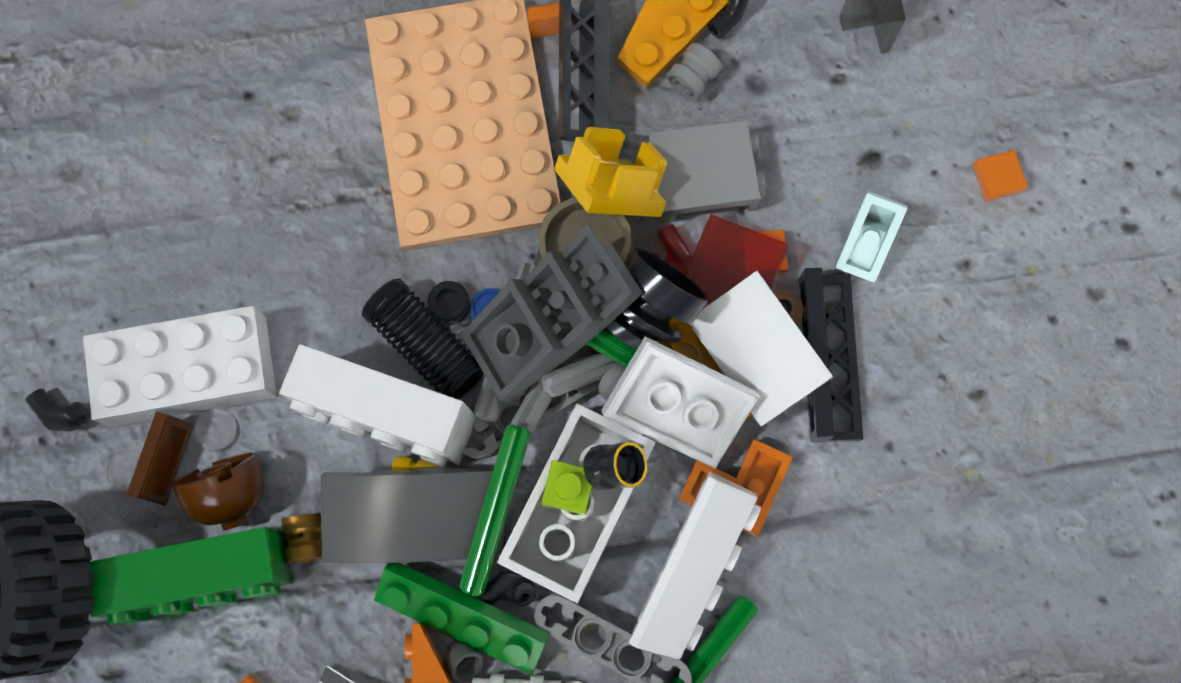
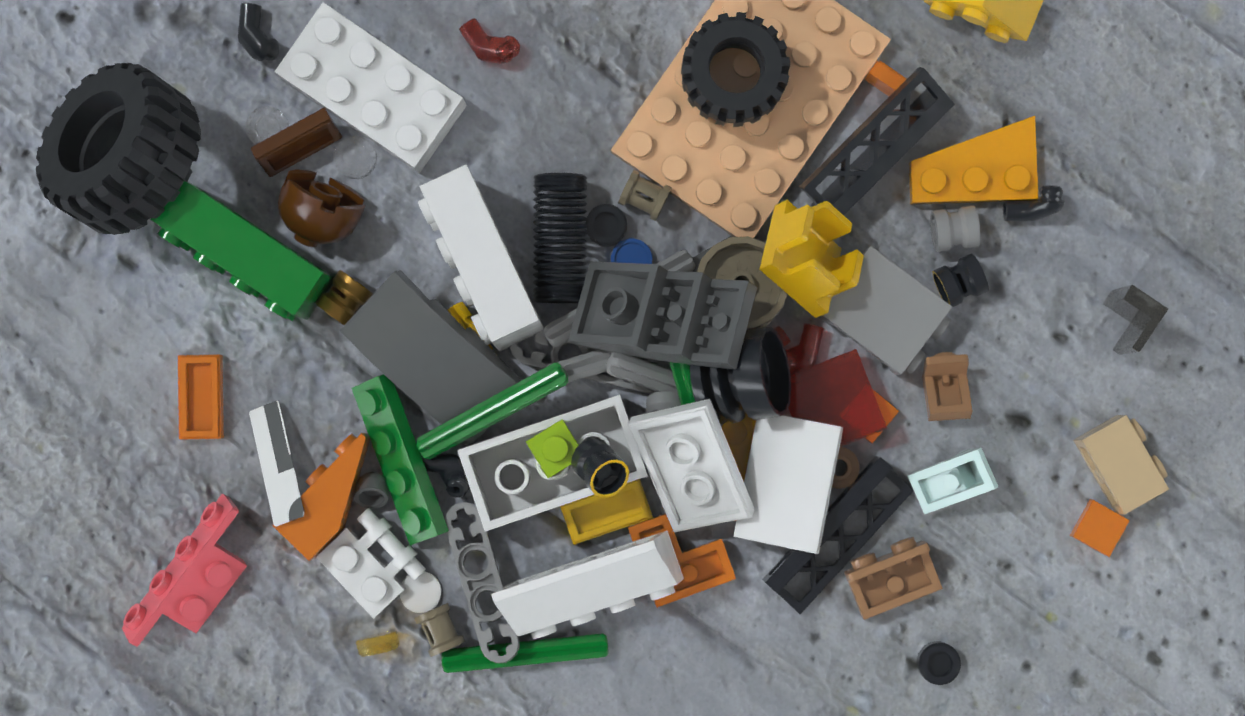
camera: 45 degrees right, 10 degrees up
none -> clear red arm [459,18,520,64]
none -> yellow tile [560,479,653,545]
none -> dark tan bush [618,170,672,221]
none -> black tyre [681,12,790,127]
none -> medium nougat bracket [844,537,943,620]
none -> black tile [917,641,961,685]
none -> medium nougat bracket [922,352,973,421]
none -> black wheel [932,253,989,307]
none -> tan brick [1073,415,1169,515]

